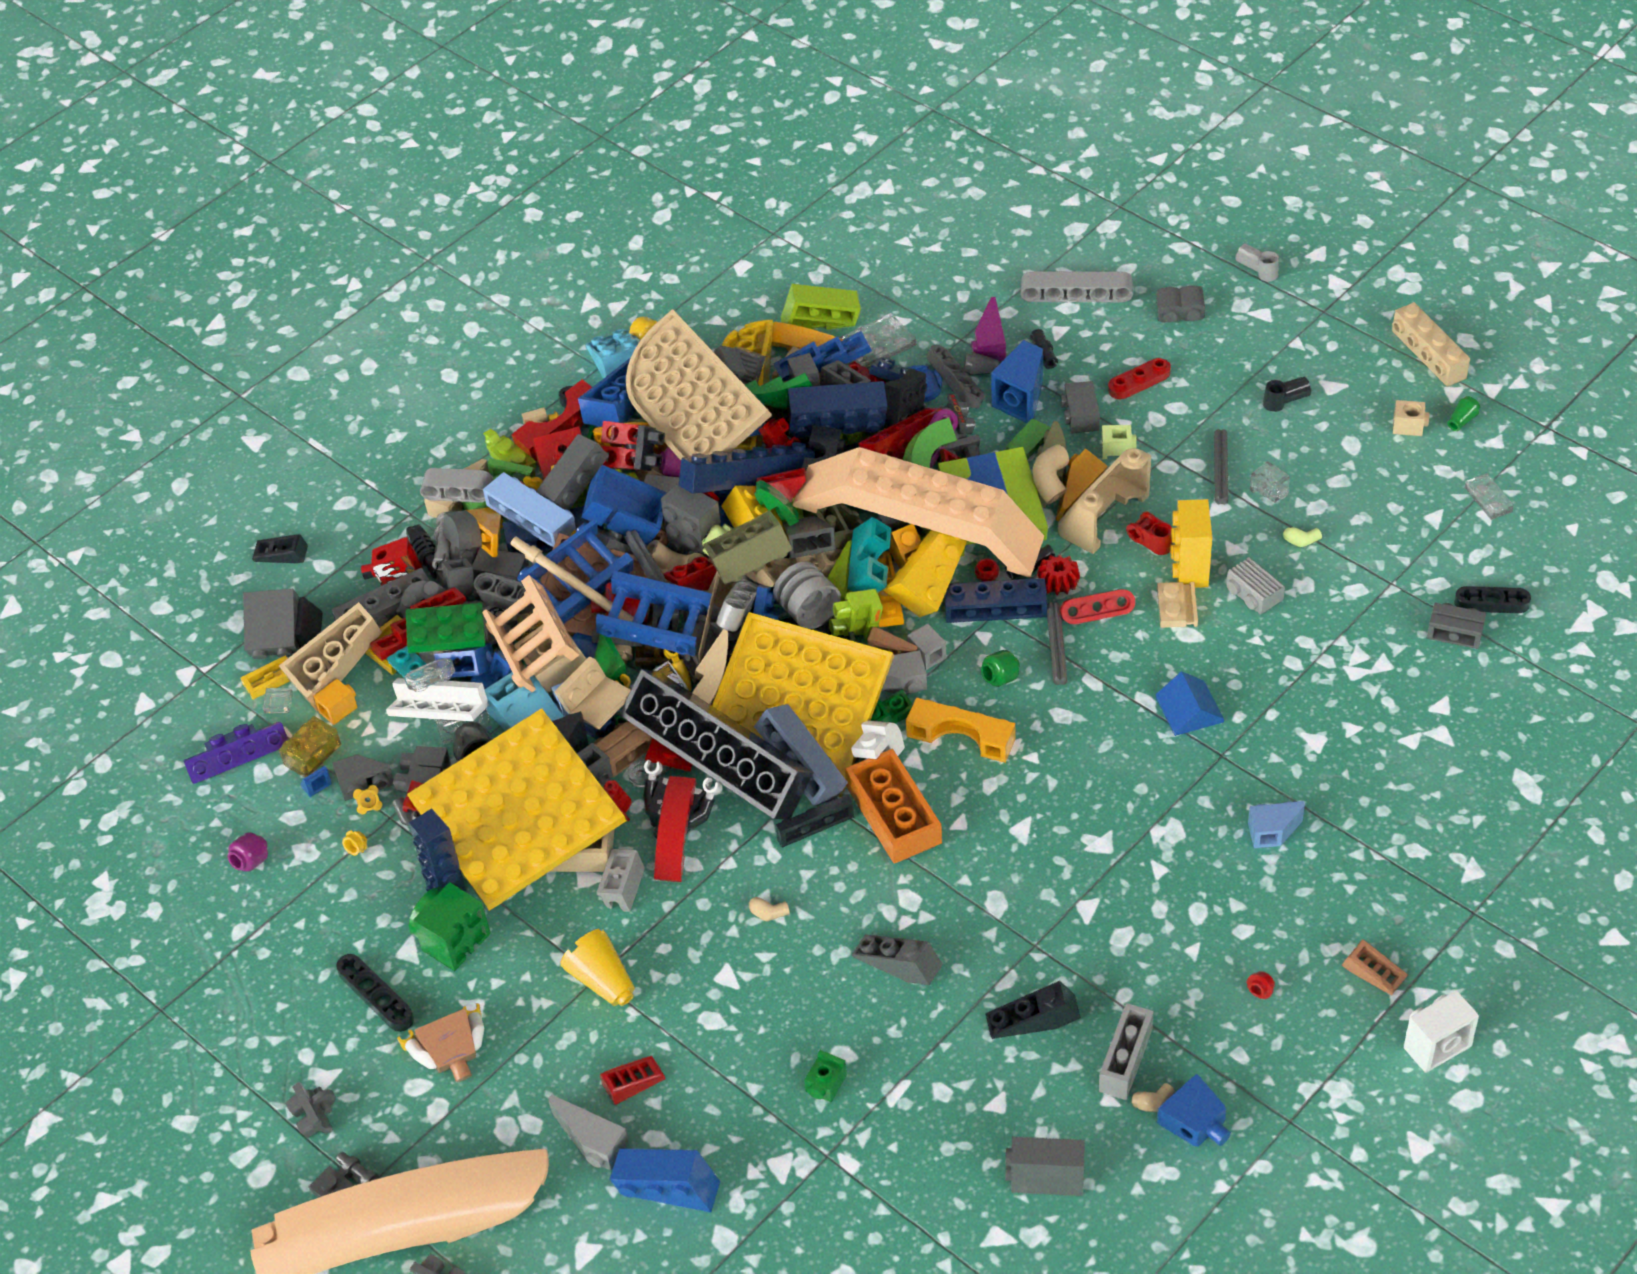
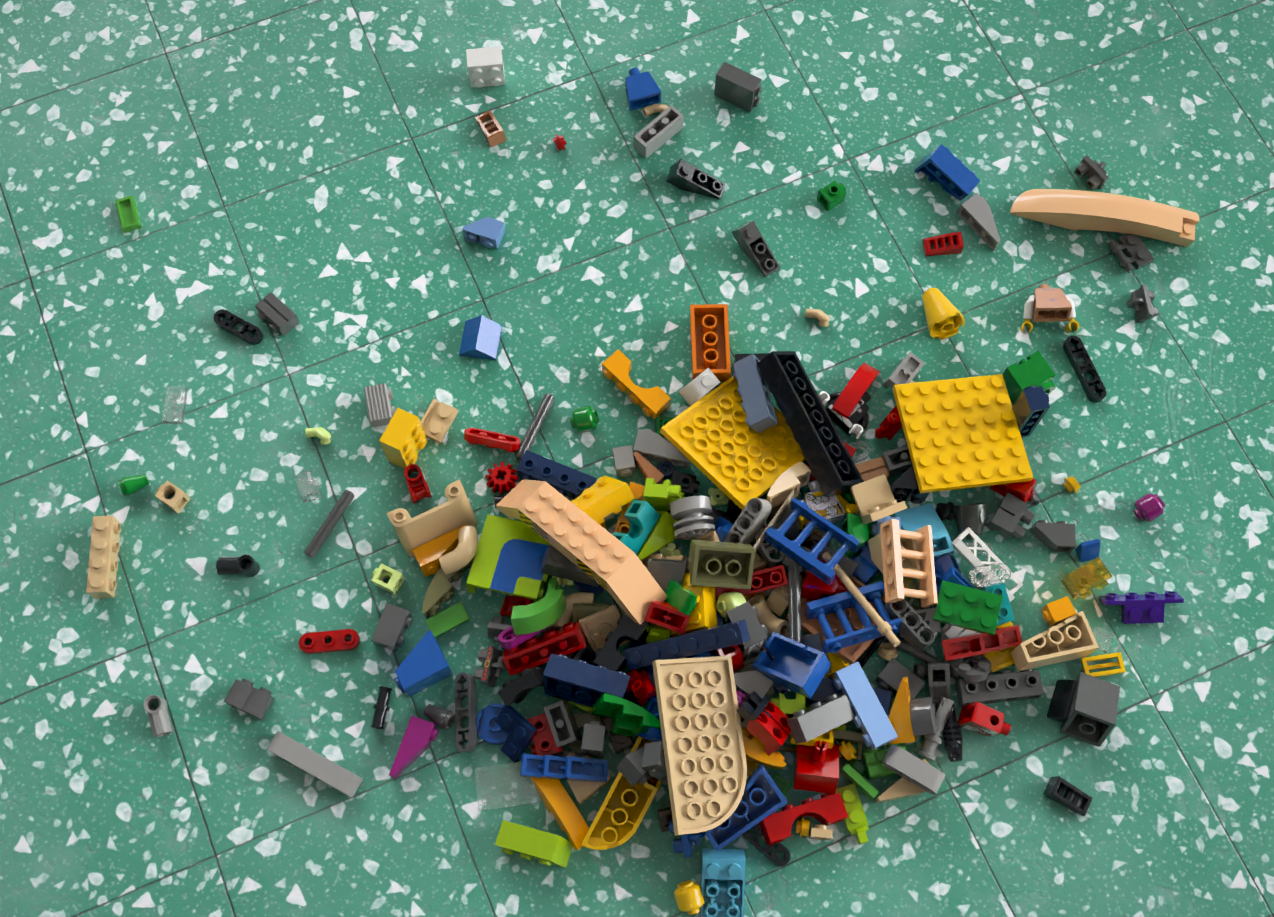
camera: 160 degrees left, 20 degrees up
yellow plate [353,785,382,814] -> none

